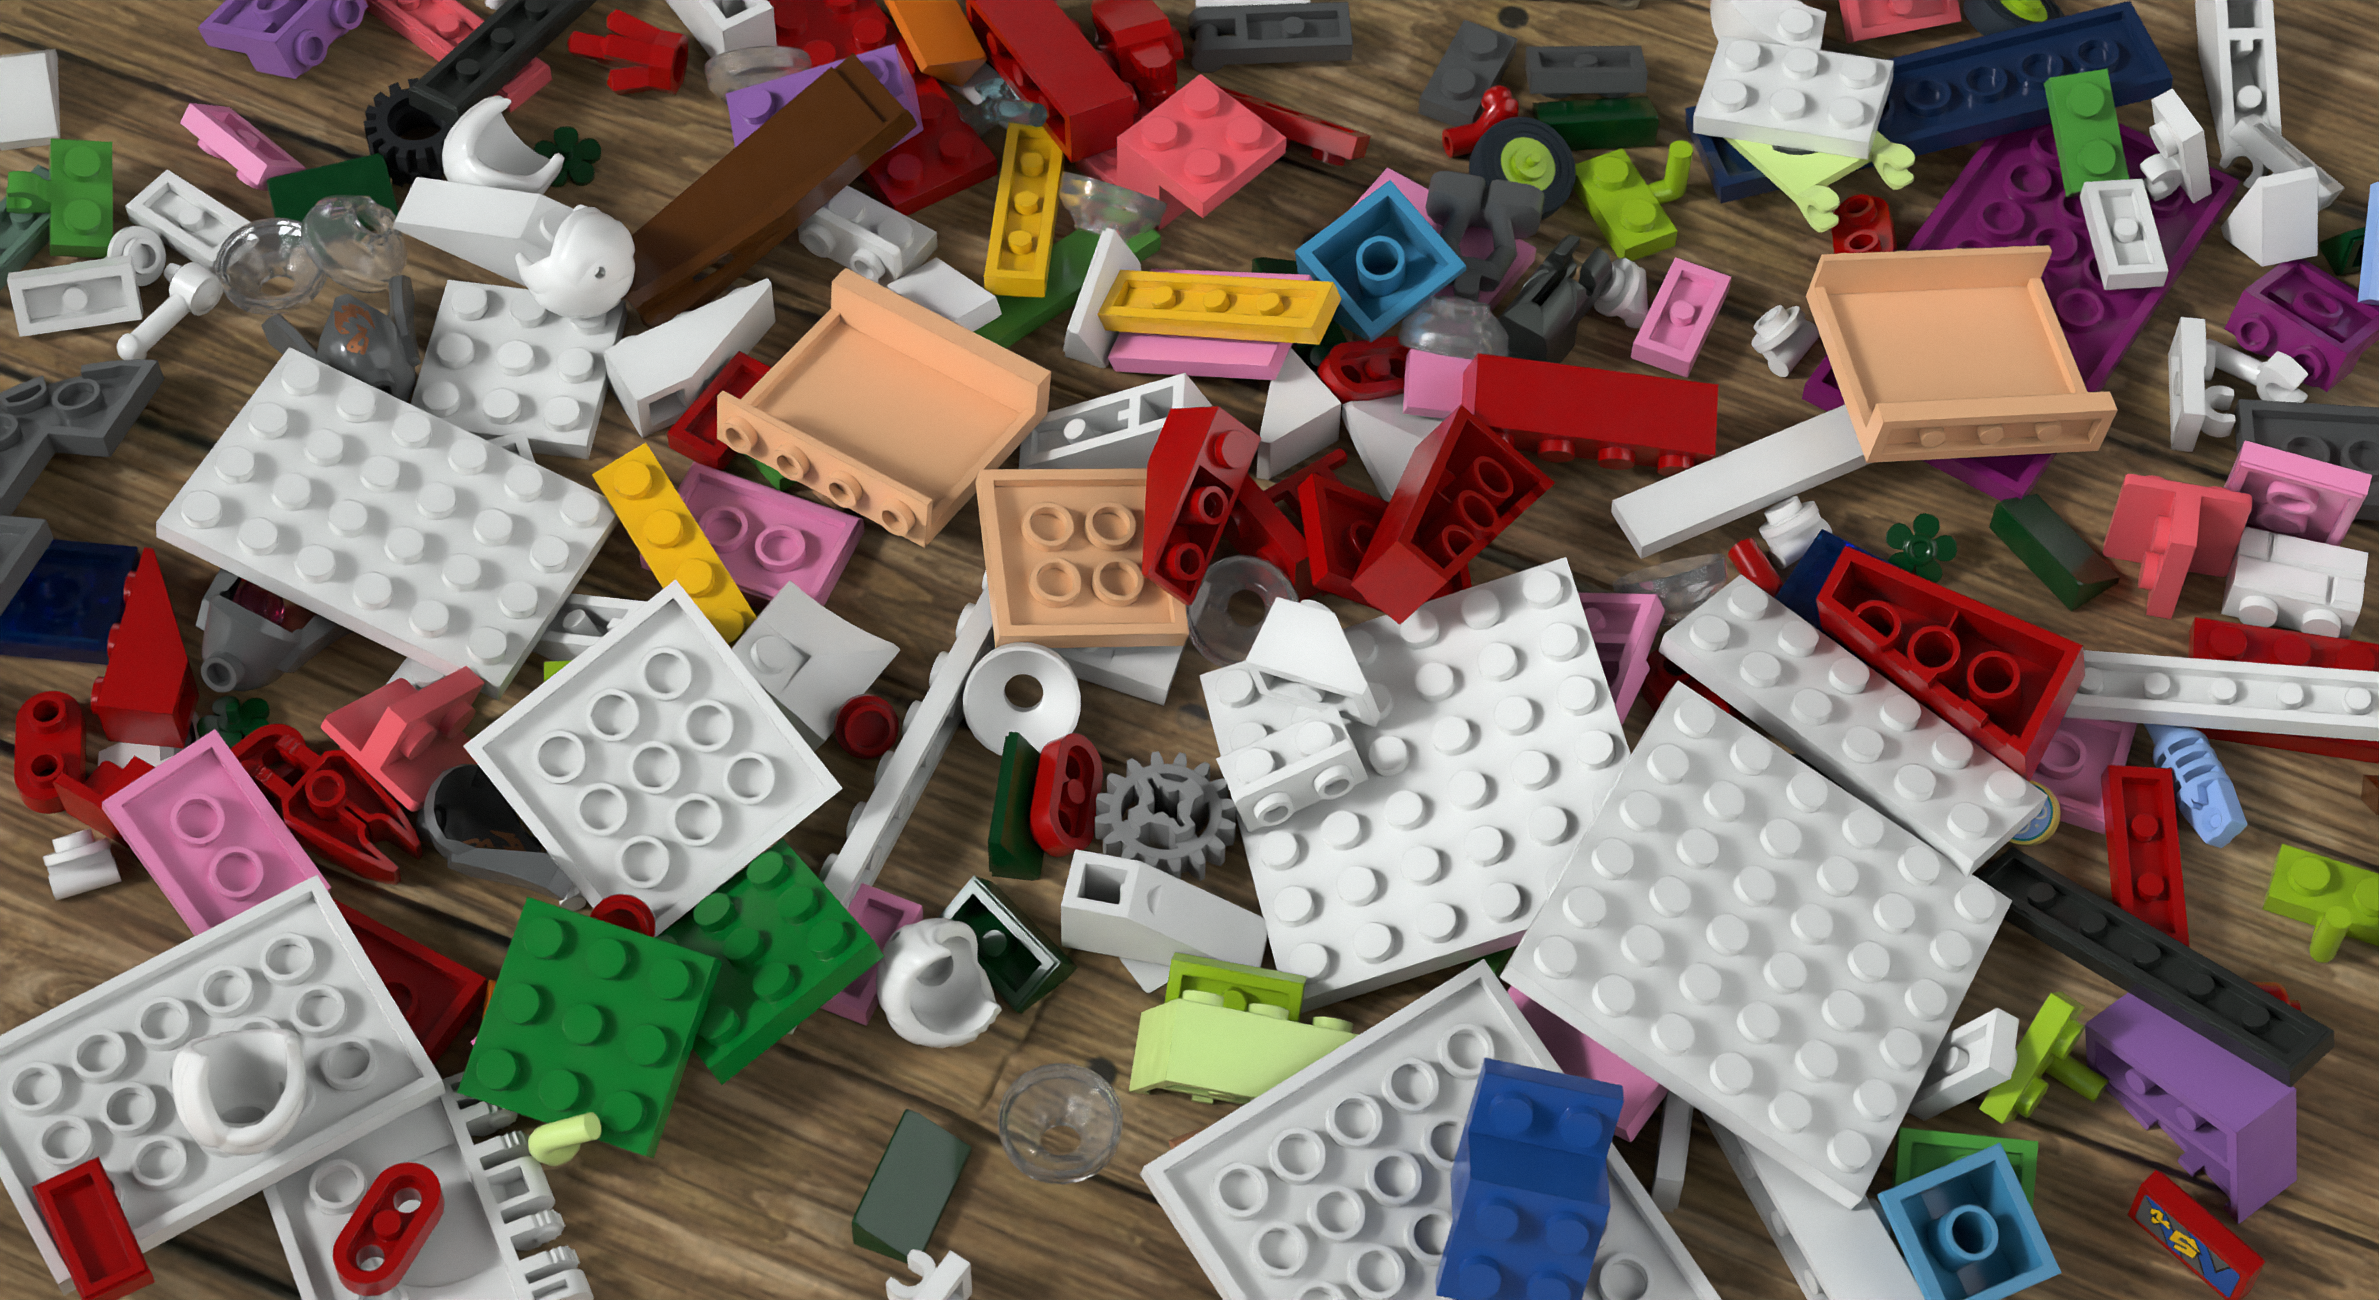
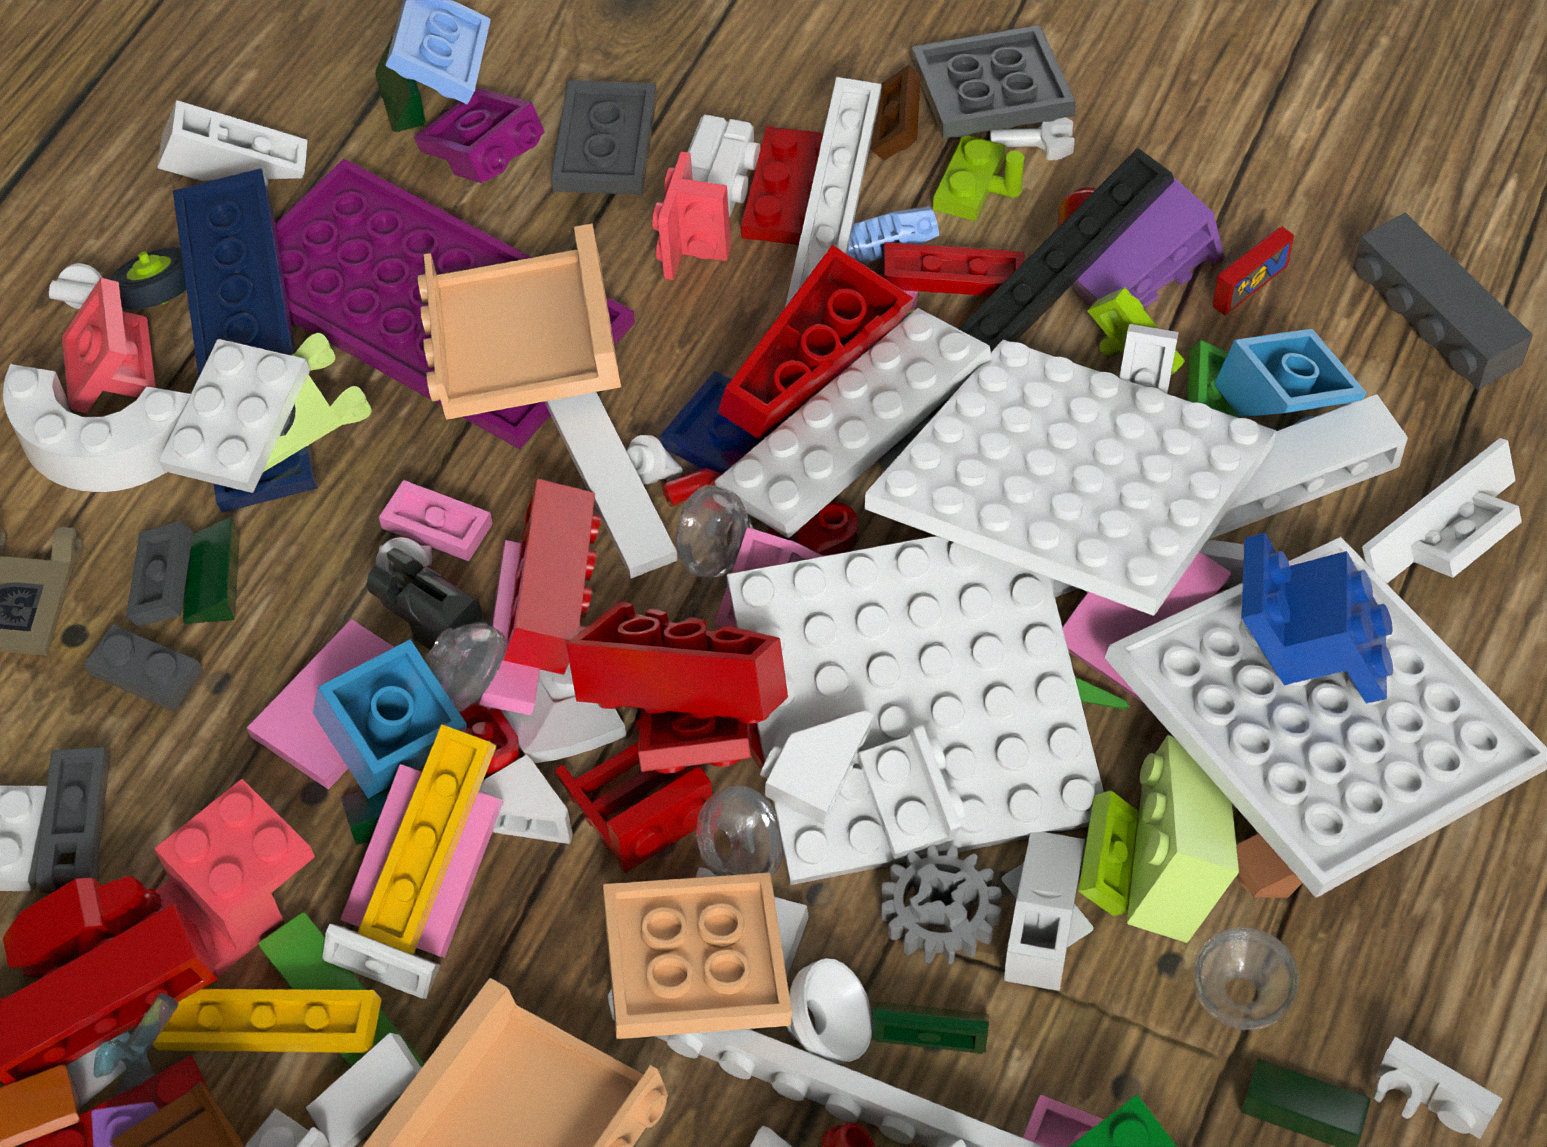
camera: 85 degrees left, 0 degrees up
white piece [876,918,1002,1048] -> none
dark green slope [938,875,1078,1014] -> none
white slope [1019,373,1212,469] -> none
red plate [1030,733,1103,858] -> none
clear piece [1059,172,1167,244] -> none
red slope [1142,406,1261,605] -> none
red plate [1214,83,1371,166] -> none
dark grey piece [1425,171,1545,314] -> none
red arm [1442,85,1519,158] -> none
black wheel [1469,117,1576,220] -> none
lime plate [1573,140,1693,261] -> none
white plate [1751,305,1820,377] -> none
red plate [1831,194,1898,254] -> none
dark green plant [1885,513,1957,583] -> none
dark green slope [1989,494,2120,612] -> none
bright green plate [2044,69,2129,198] -> none
white plate [2080,179,2169,290] -> none
white plate [2140,88,2212,203] -> none
white plate [2168,317,2235,452] -> none
white bar [2206,338,2308,403] -> none
white plate [2220,114,2345,211] -> none
white slope [2220,166,2318,267] -> none
bright pink tile [2224,440,2372,546] -> none

